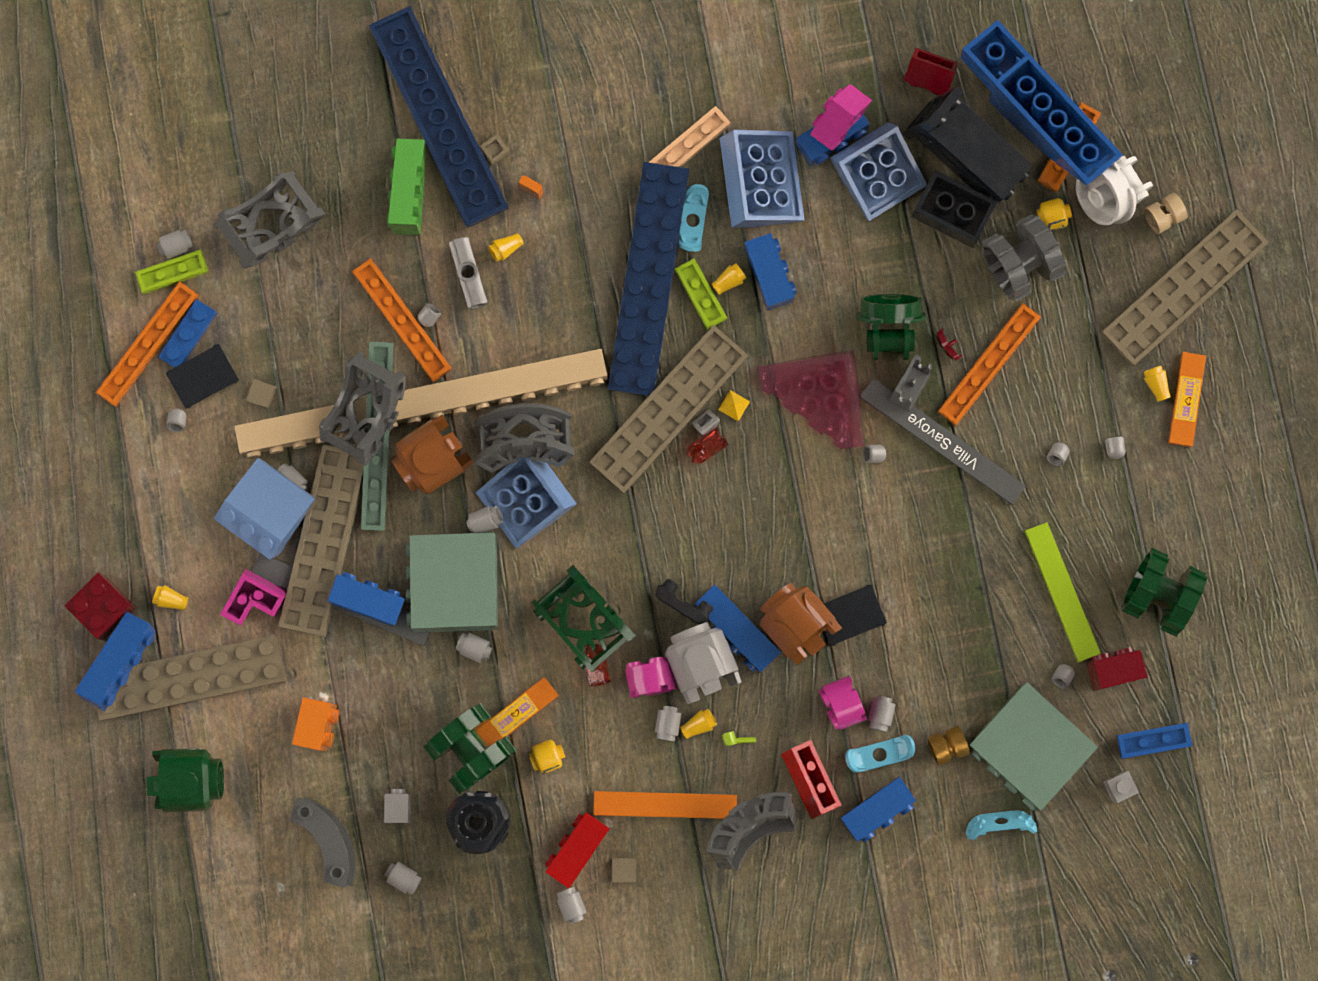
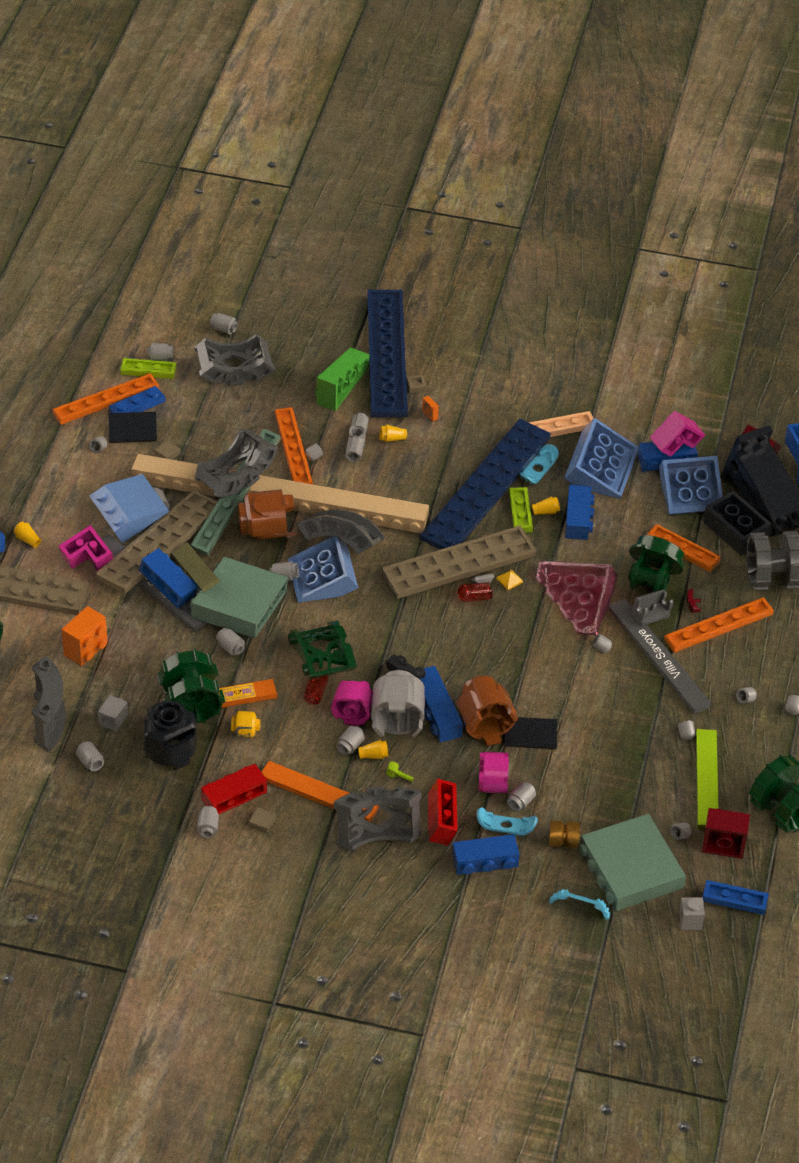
camera: 20 degrees right, 35 degrees down
none -> olive slope [171,542,220,593]
none -> light grey brick [210,313,238,335]
none -> orange tile [647,524,721,572]
none -> light grey piece [678,721,696,740]

